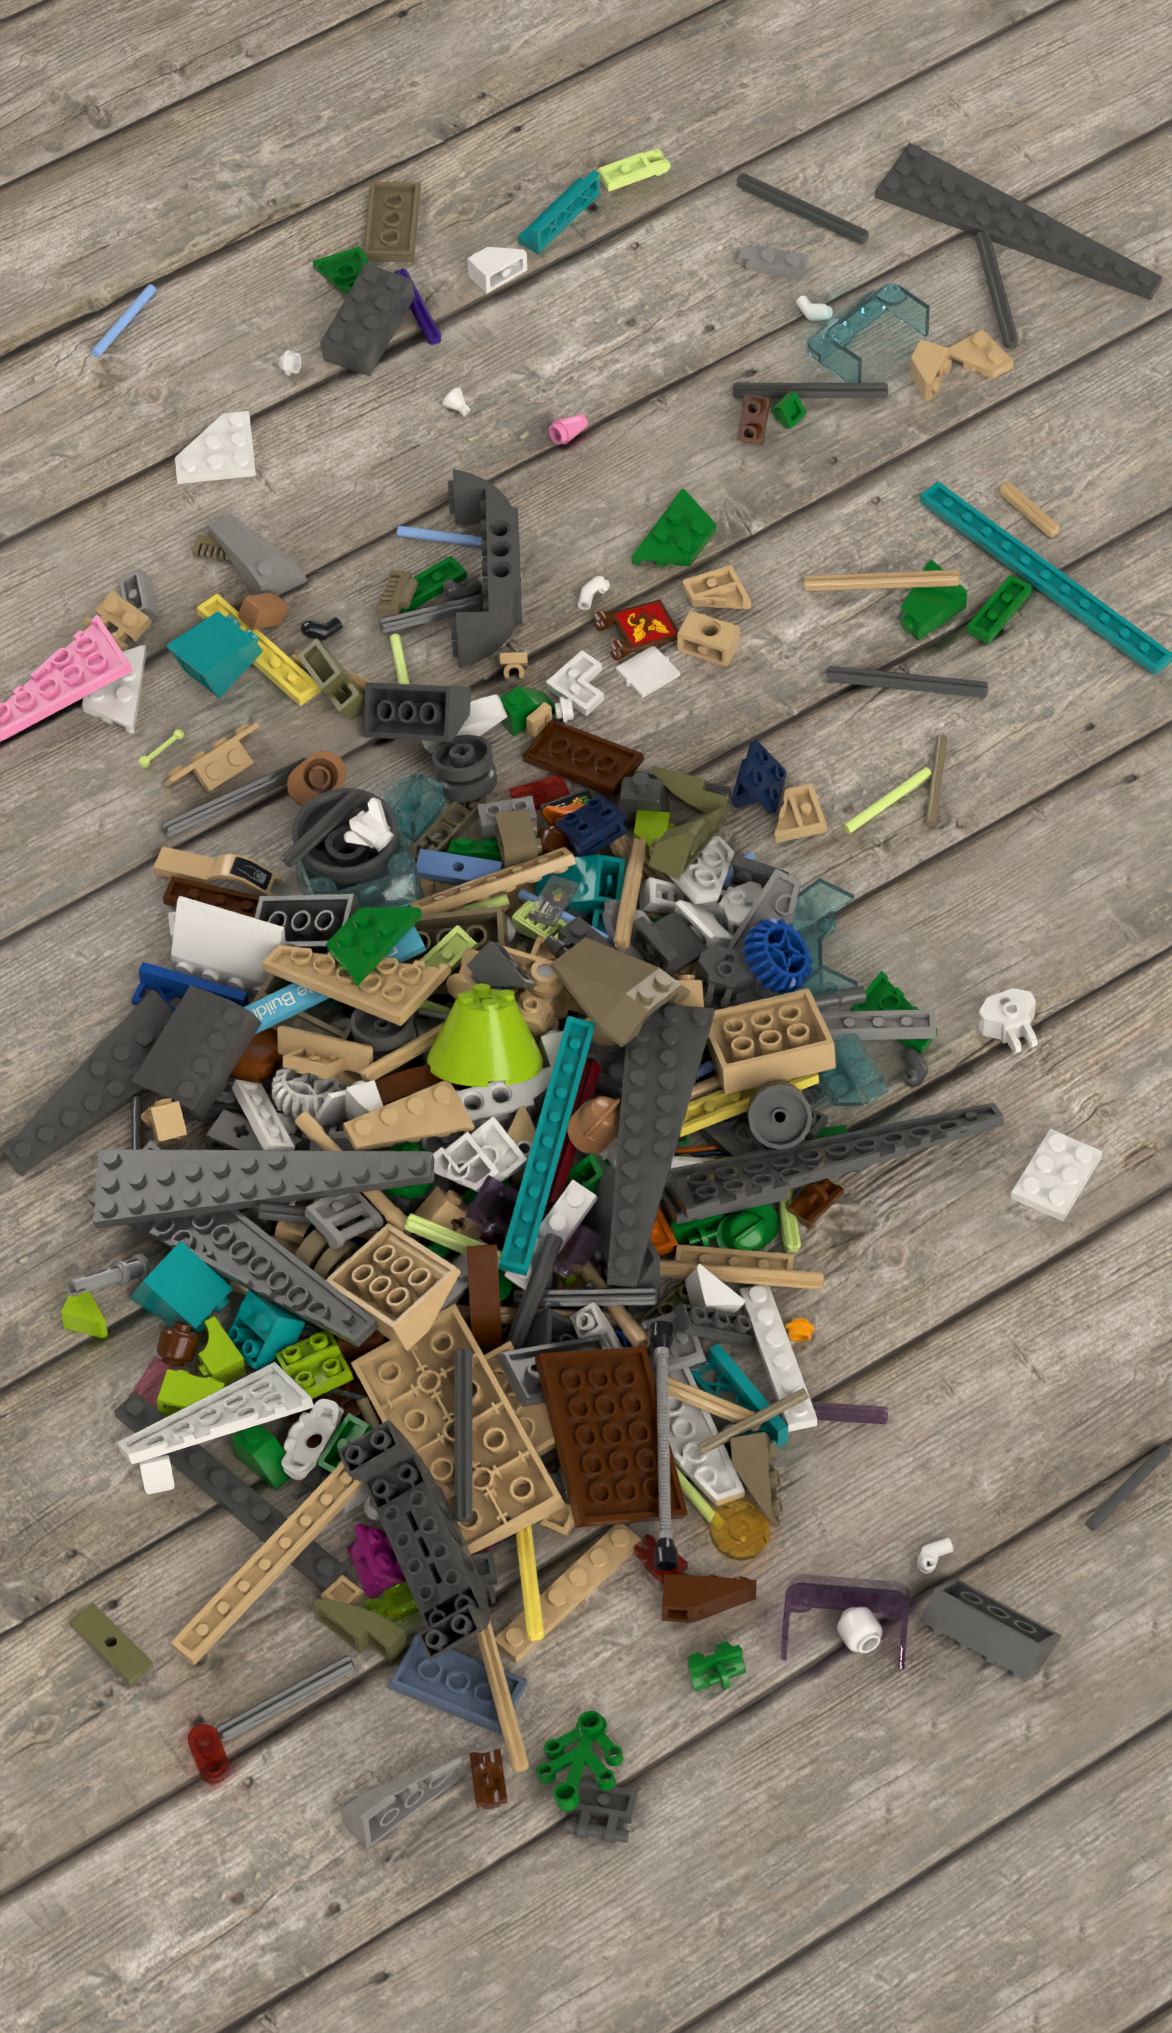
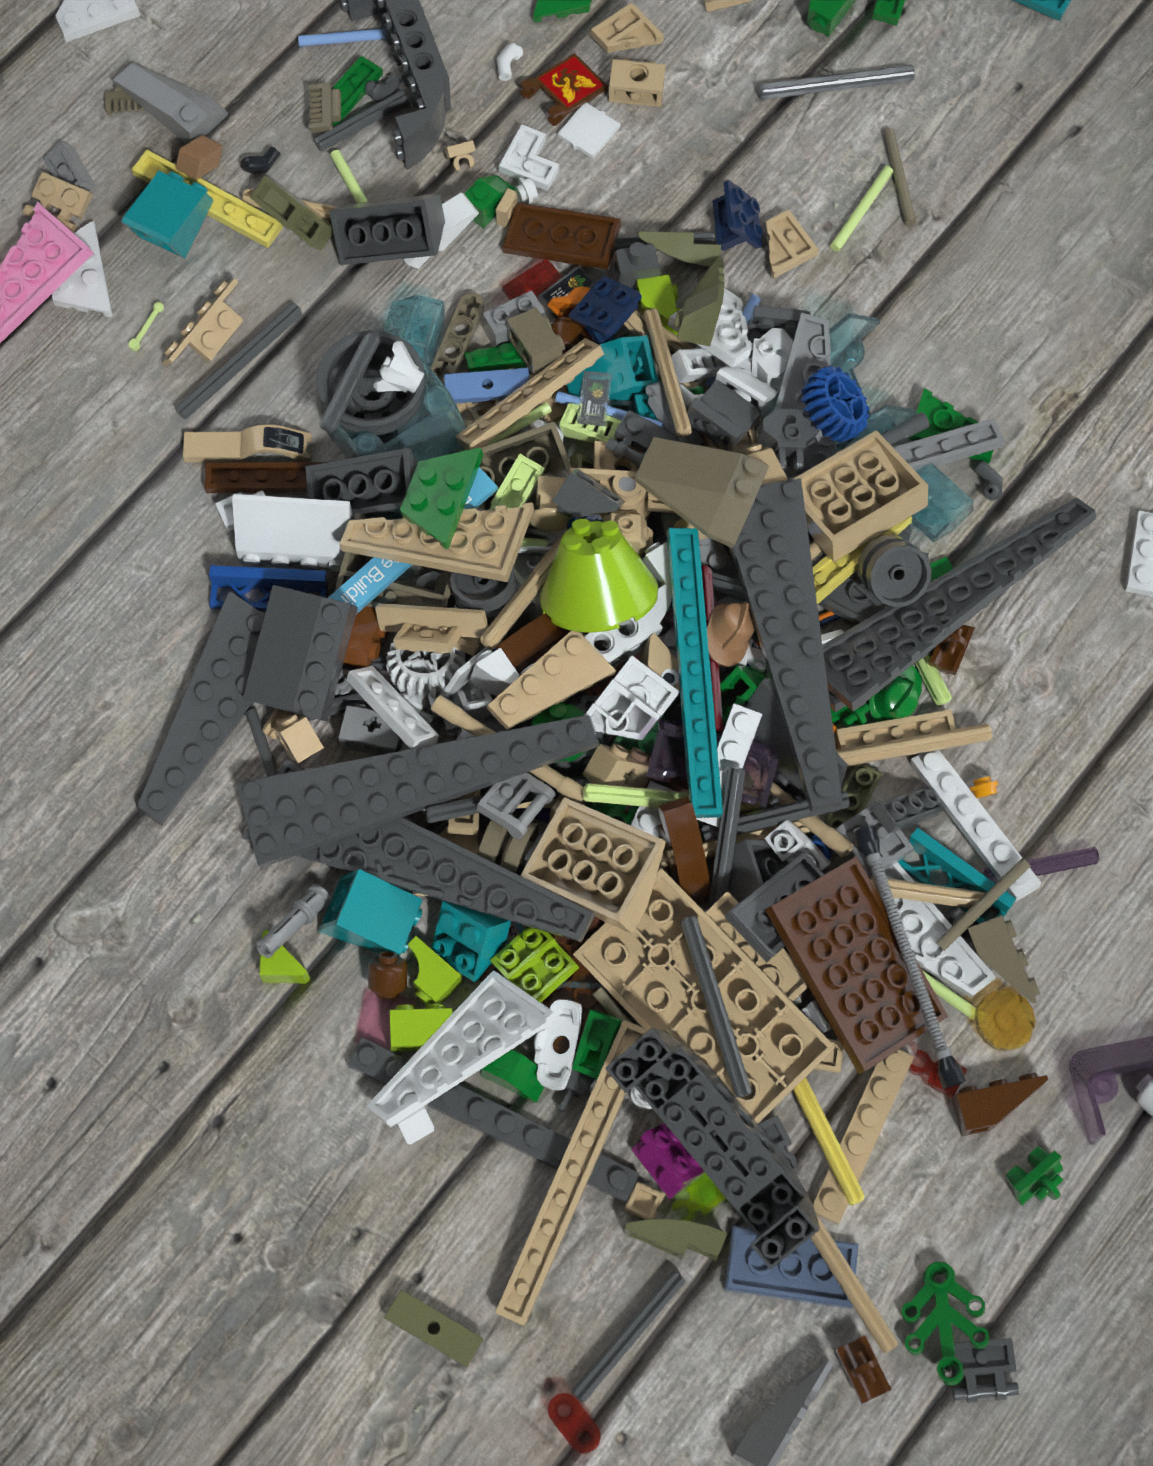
camera: 20 degrees left, 15 degrees up
medium nougat piece [287,751,347,806] -> none
dark grey wheel [432,735,497,802] -> none
white slope [685,1264,745,1314] -> none
white hinge [978,988,1038,1053] -> none

